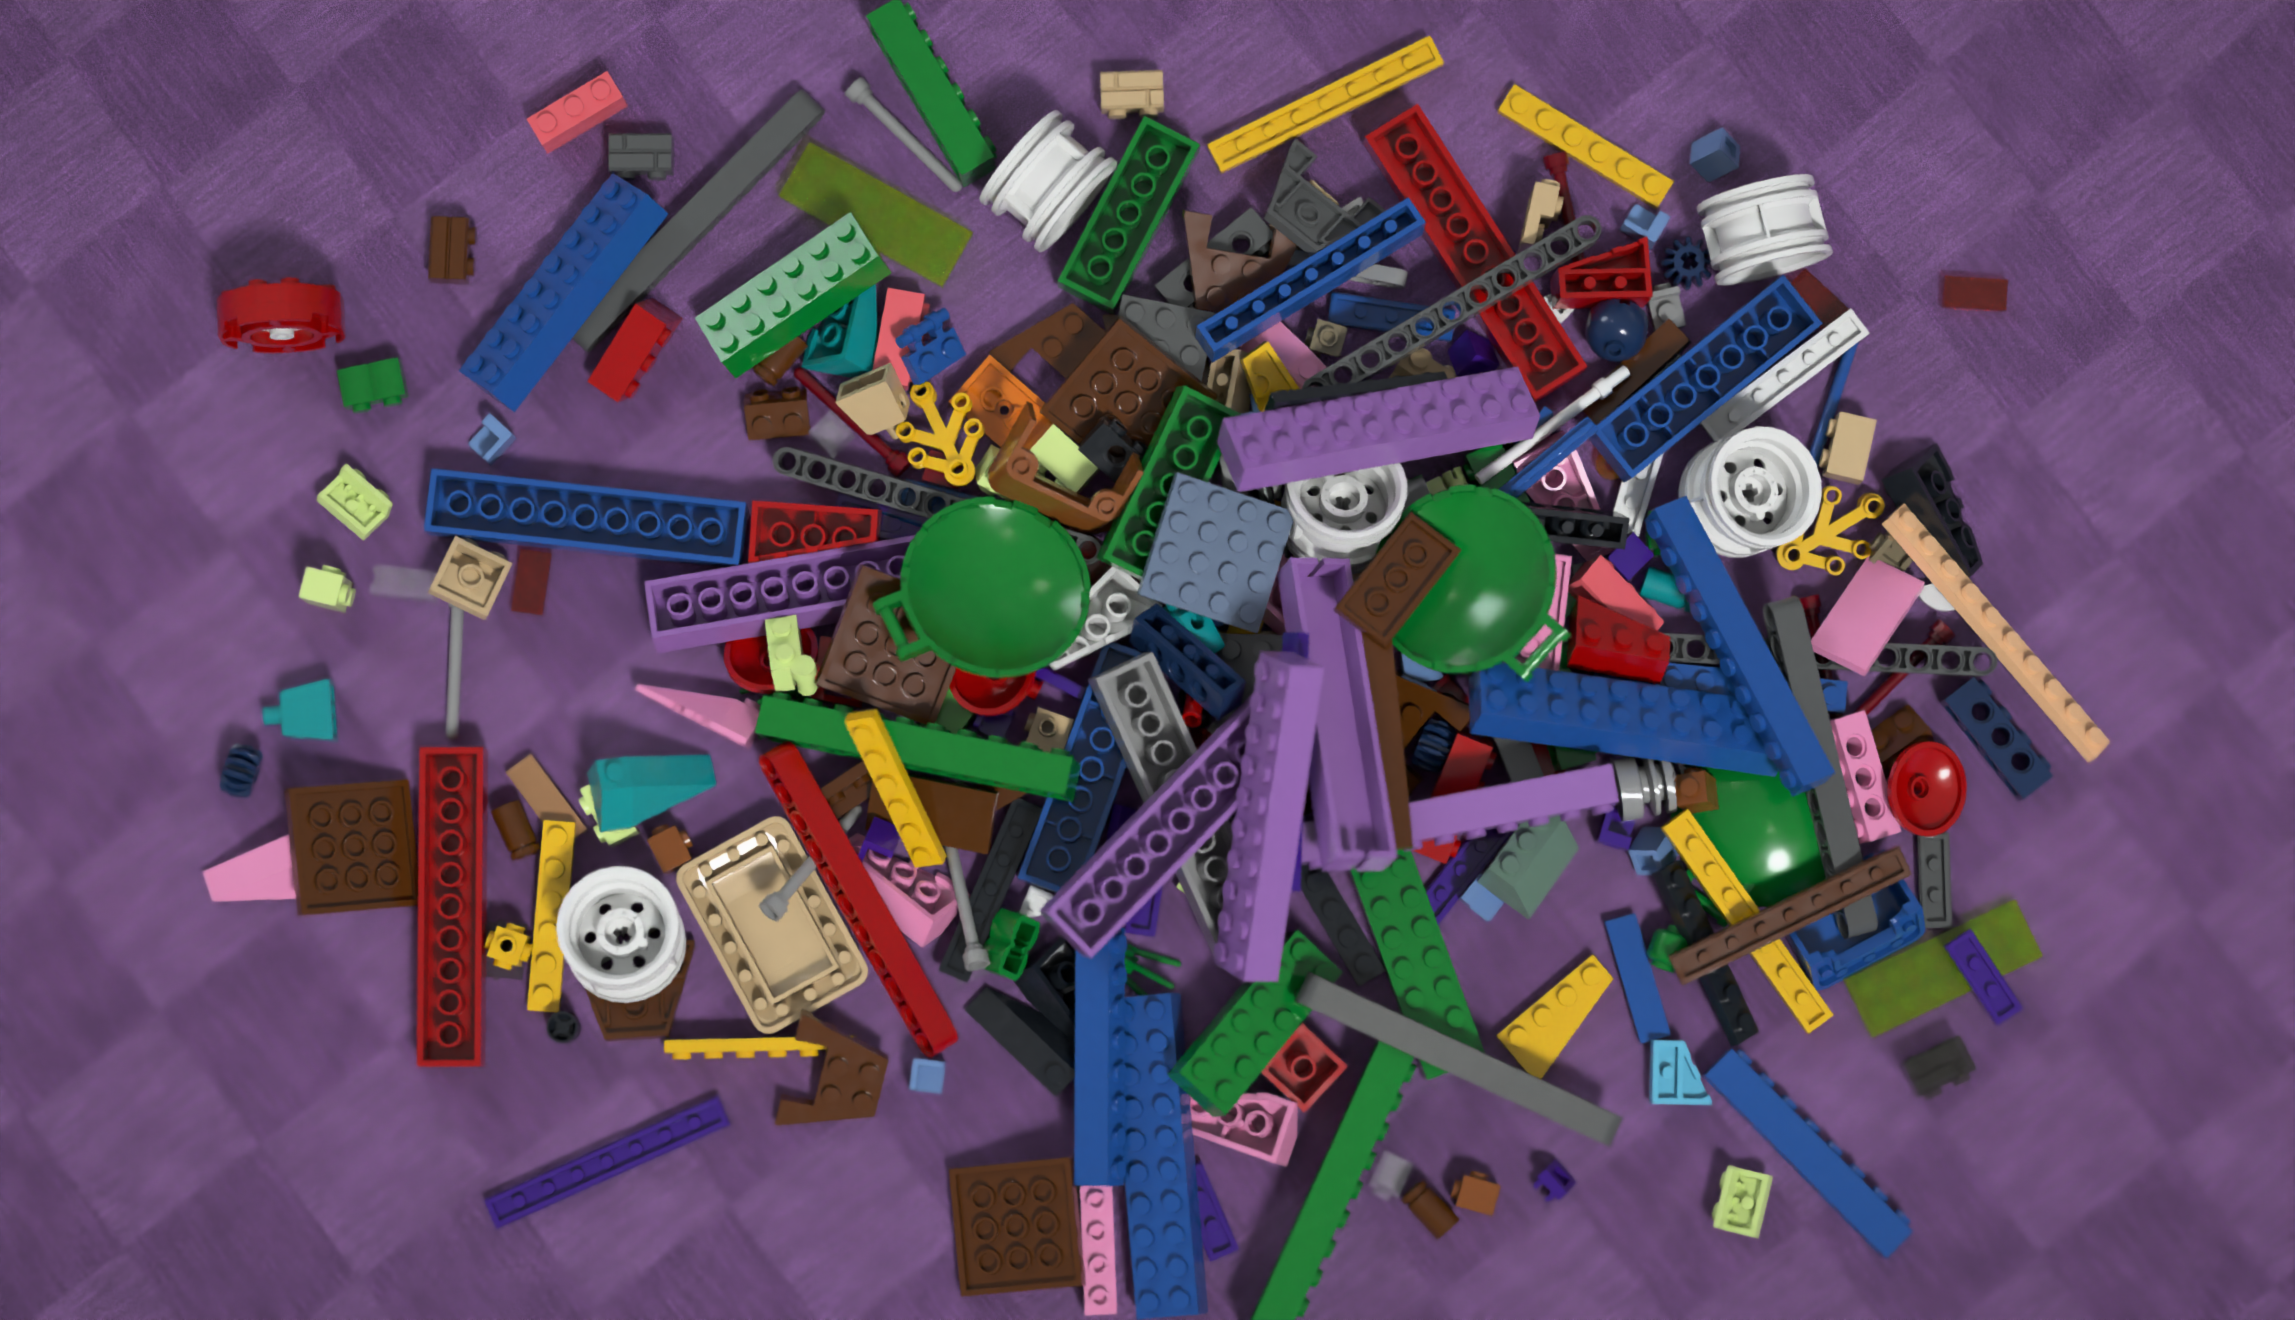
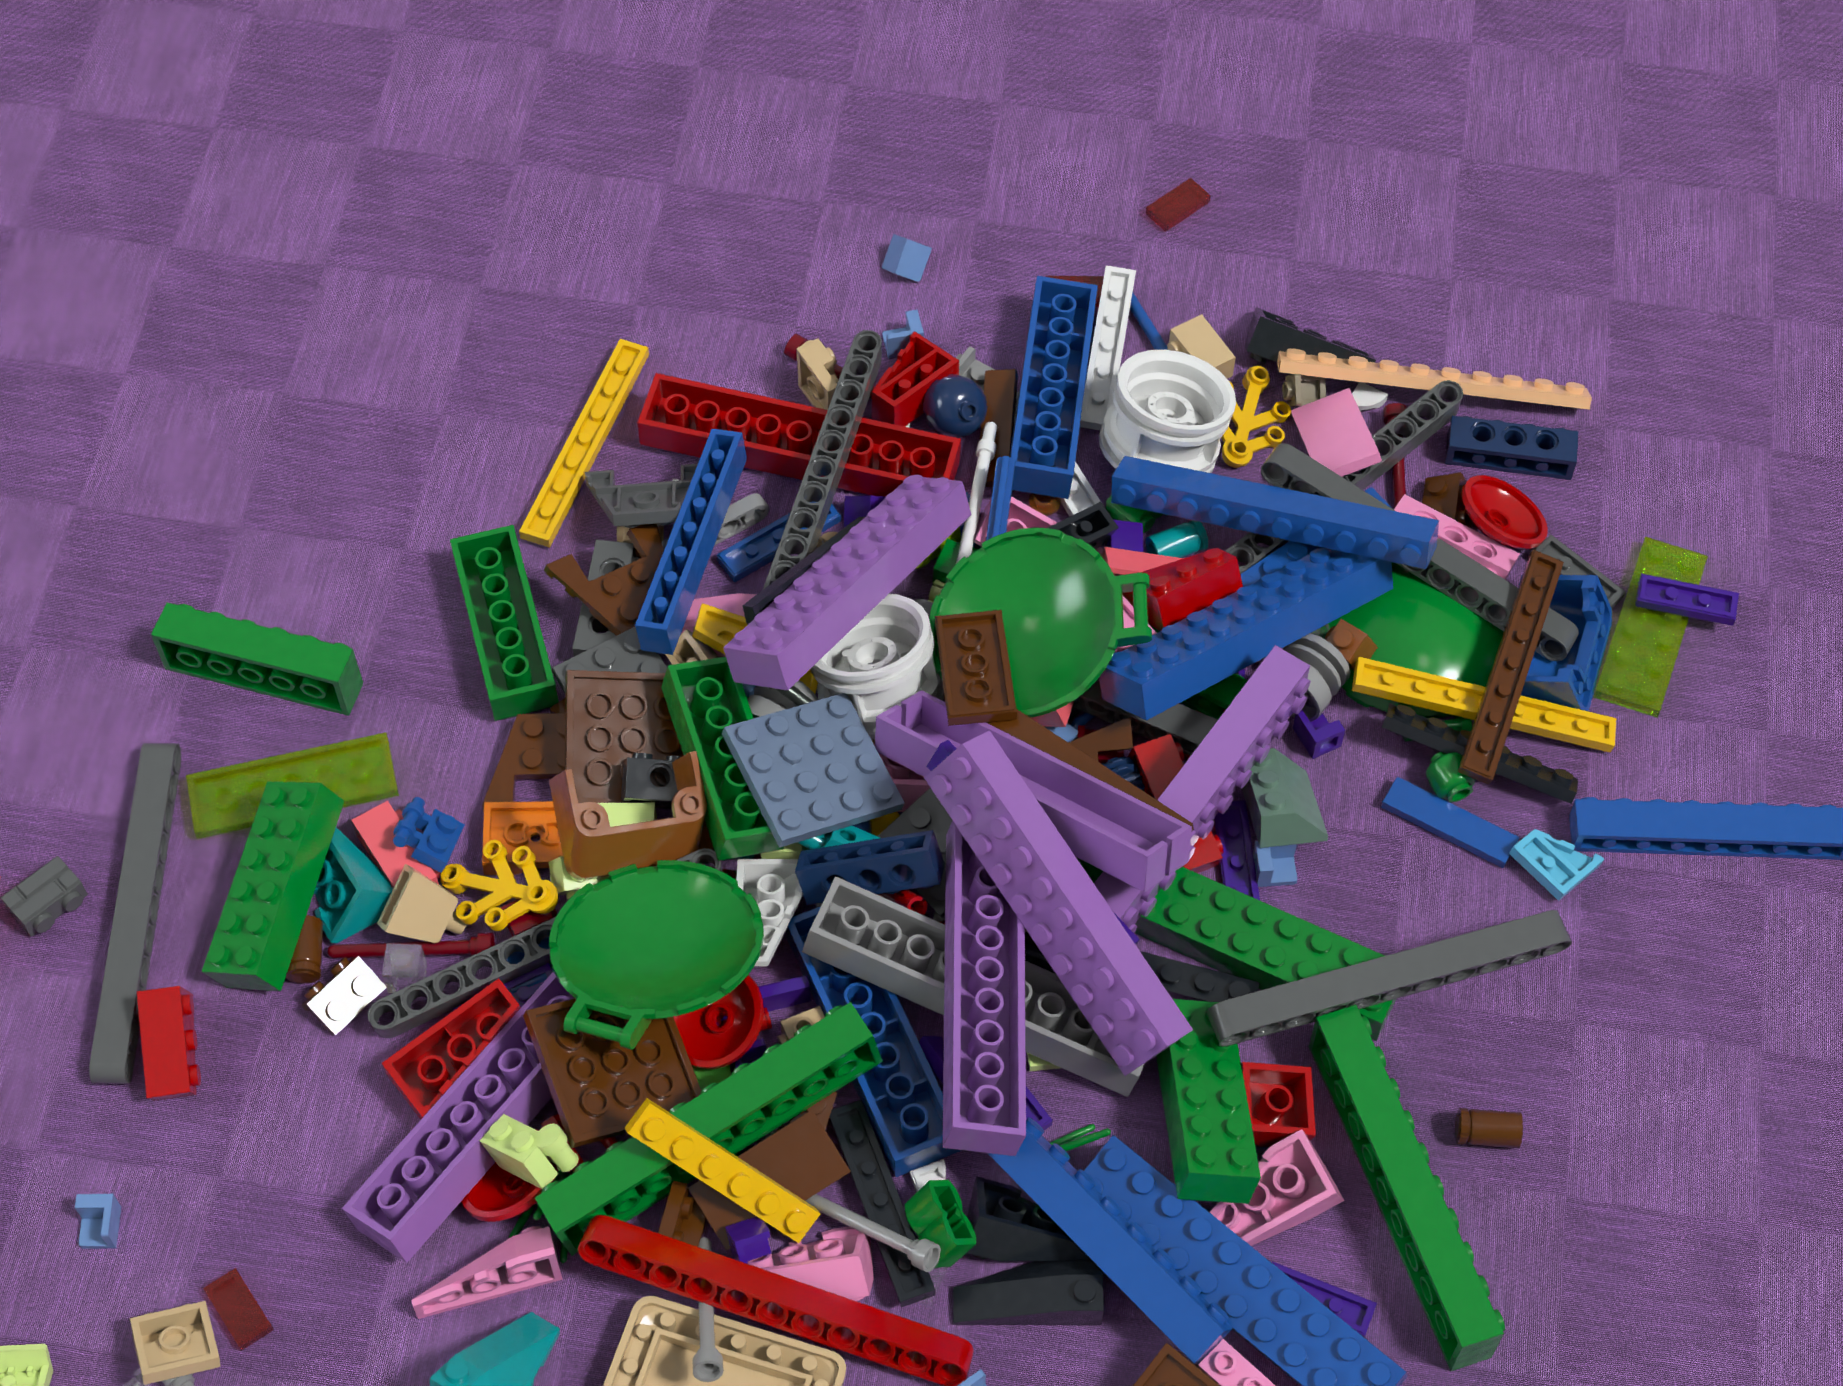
camera: 40 degrees left, 25 degrees down
blue brick [424,468,749,567] -> none
blue brick [459,173,669,412] -> none
light grey piece [844,77,962,192] -> none
white wheel [979,110,1117,252] -> none
tan brick [1100,70,1164,119] -> none
dark tan bracket [1304,319,1347,358] -> none
clear brick [1367,1150,1414,1202] -> none
dark orange brick [1450,1171,1501,1216] -> none
yellow wing [1496,954,1614,1079] -> none
yellow plate [1497,84,1674,210] -> none
dark purple tile [1533,1158,1577,1202] -> none
medium blue panel [1628,827,1678,875] -> none
dark blue gear [1661,236,1712,291] -> none
white wheel [1696,174,1833,285] -> none
yellowish green bracket [1712,1165,1773,1239] -> none
clear smoke brick [1898,1035,1976,1101] -> none

